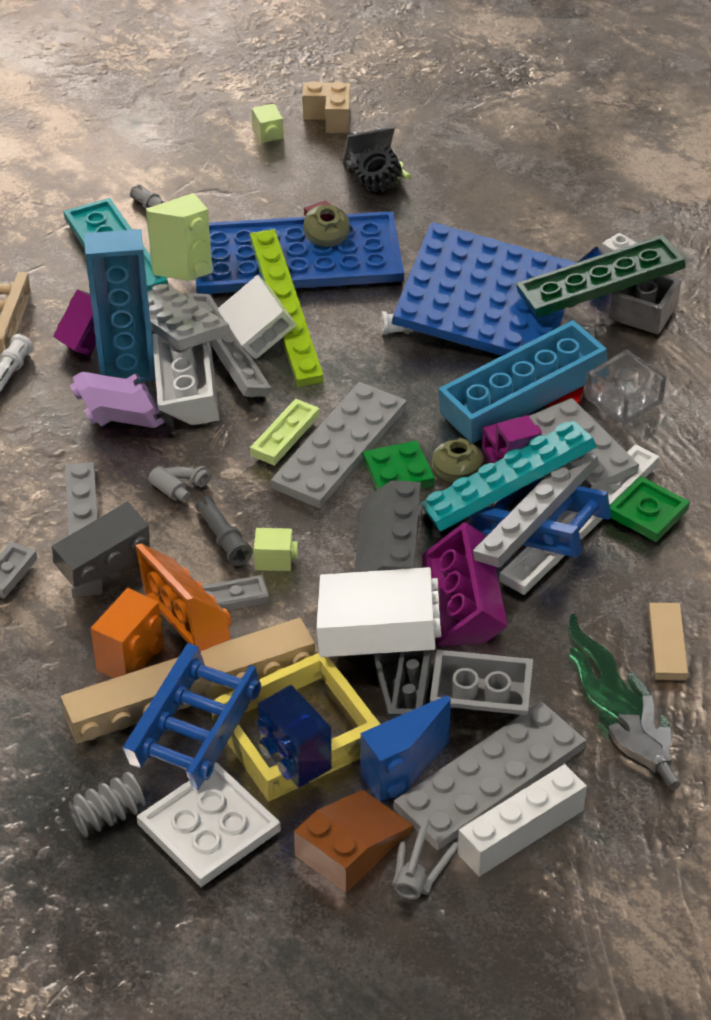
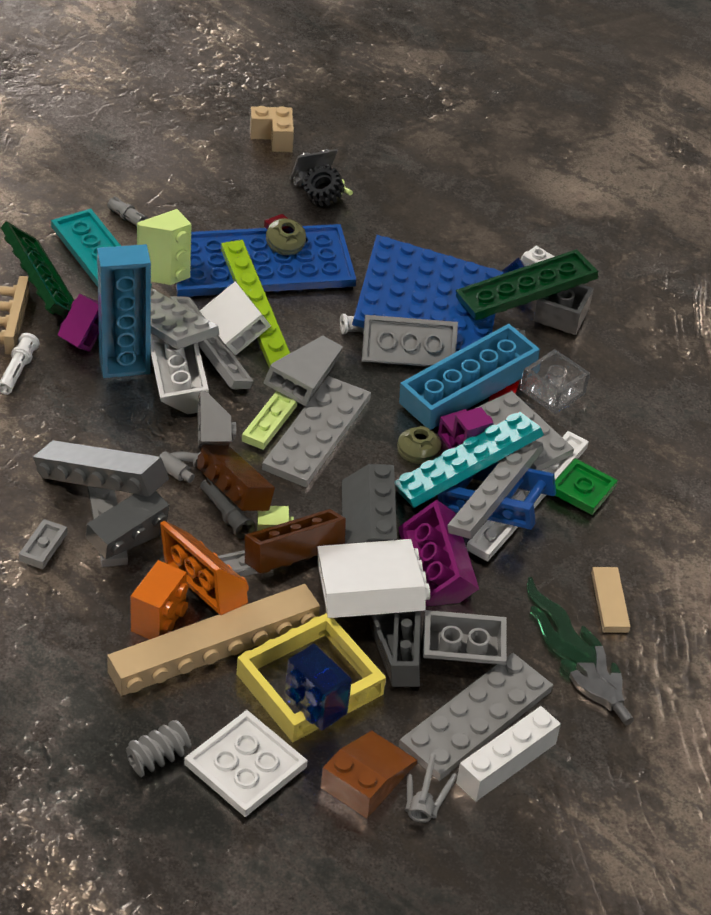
camera: 10 degrees left, 0 degrees up
lavender brick [70,372,166,428] -> none
blue fence [123,643,261,791] -> none
yellowish green brick [252,104,284,143] -> none
blue slope [360,695,451,802] -> none
green plate [363,440,435,490] -> none
none -> dark green plate [0,221,74,320]
none -> dark grey brick [33,440,169,496]
none -> reddish brown brick [197,445,275,511]
none -> light grey slope [198,391,236,448]
none -> reddish brown brick [245,509,346,573]
none -> light grey slope [263,335,343,406]
none -> light grey tile [362,315,458,367]

